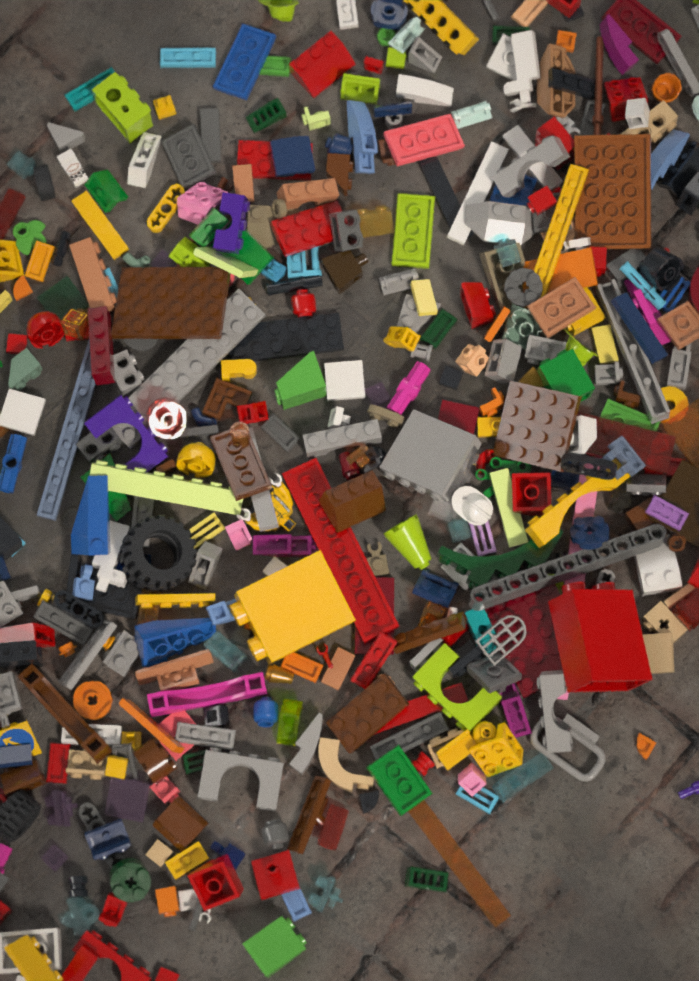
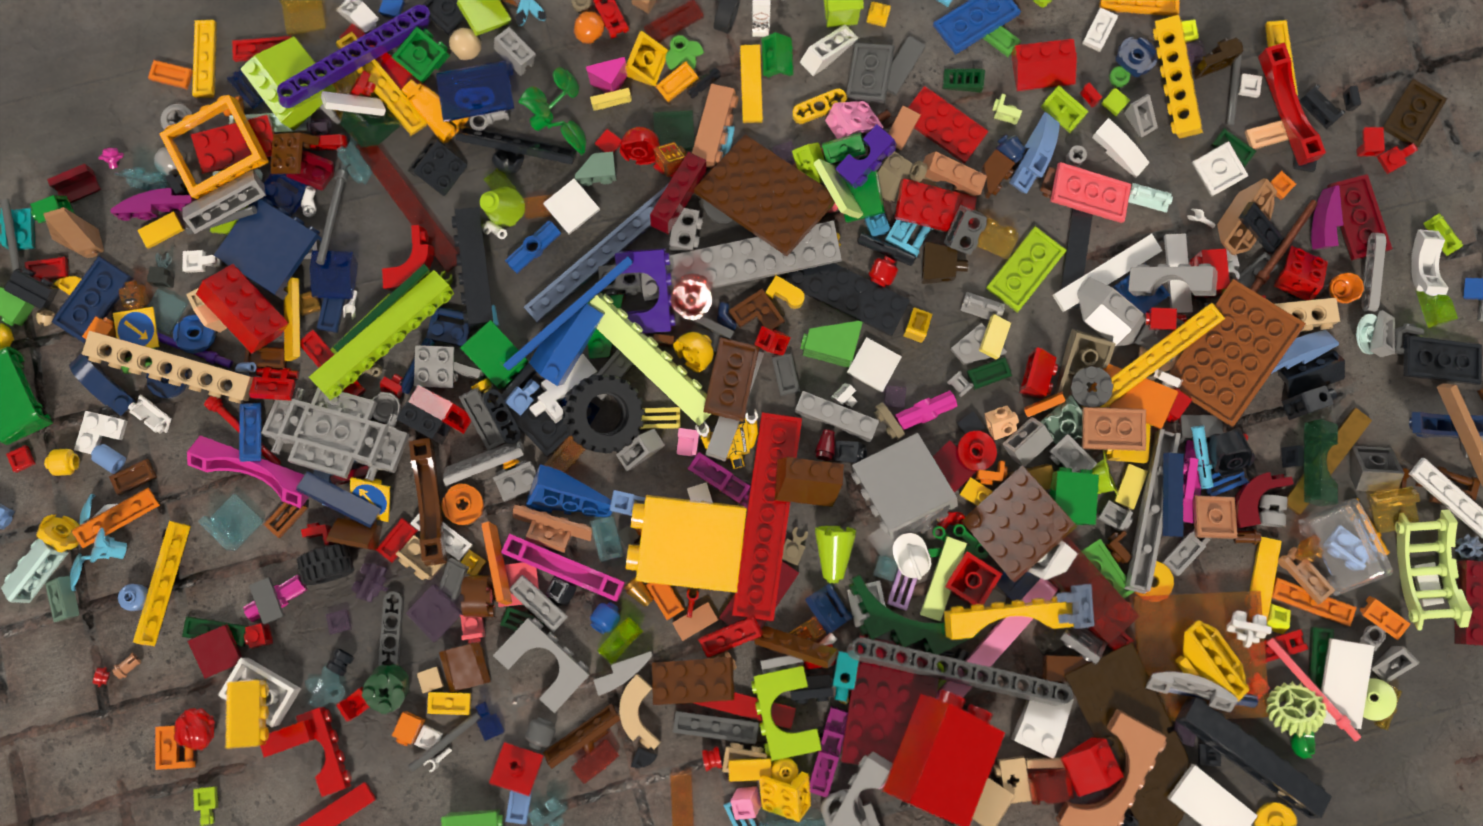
camera: 30 degrees right, 5 degrees up
orange tile [13,275,33,301] -> none
orange plate [58,641,77,657] -> none
dark blue bracket [84,818,131,860] -> none
yellow tile [105,755,128,779] -> none
sand green arm [123,252,151,267] -> none
yellow plate [135,593,215,608] -> none
red slope [188,854,244,911] -> none
clear orange tile [230,422,250,442] -> none
dark blue slope [269,136,315,177] -> none
clear orange tile [346,443,370,468] -> none
green tile [366,745,433,816] -> none
dark blue slope [373,101,412,118] -> none
yellow leg [383,326,421,351] -> none
light aqua hinge [388,17,425,54] -> none
flat silver hinge [467,652,522,694] -> none
light grey window [475,615,526,666] -> none
clear light blue bracket [494,238,521,267] -> none
white piece [504,30,541,103] -> none
black beam [560,452,617,480] -> none
dark blue plate [570,516,609,550] -> none
light grey bush [596,569,615,584] -> none
white brick [625,98,650,129] -> none
medium lavender plate [645,495,689,531] -> none
reddish brown plate [667,533,686,552] -> none
none -> green slope [460,320,529,390]
none -> blue tile [503,256,633,370]
none -> yellow slope [903,307,933,343]
none -> red dish [957,431,997,471]

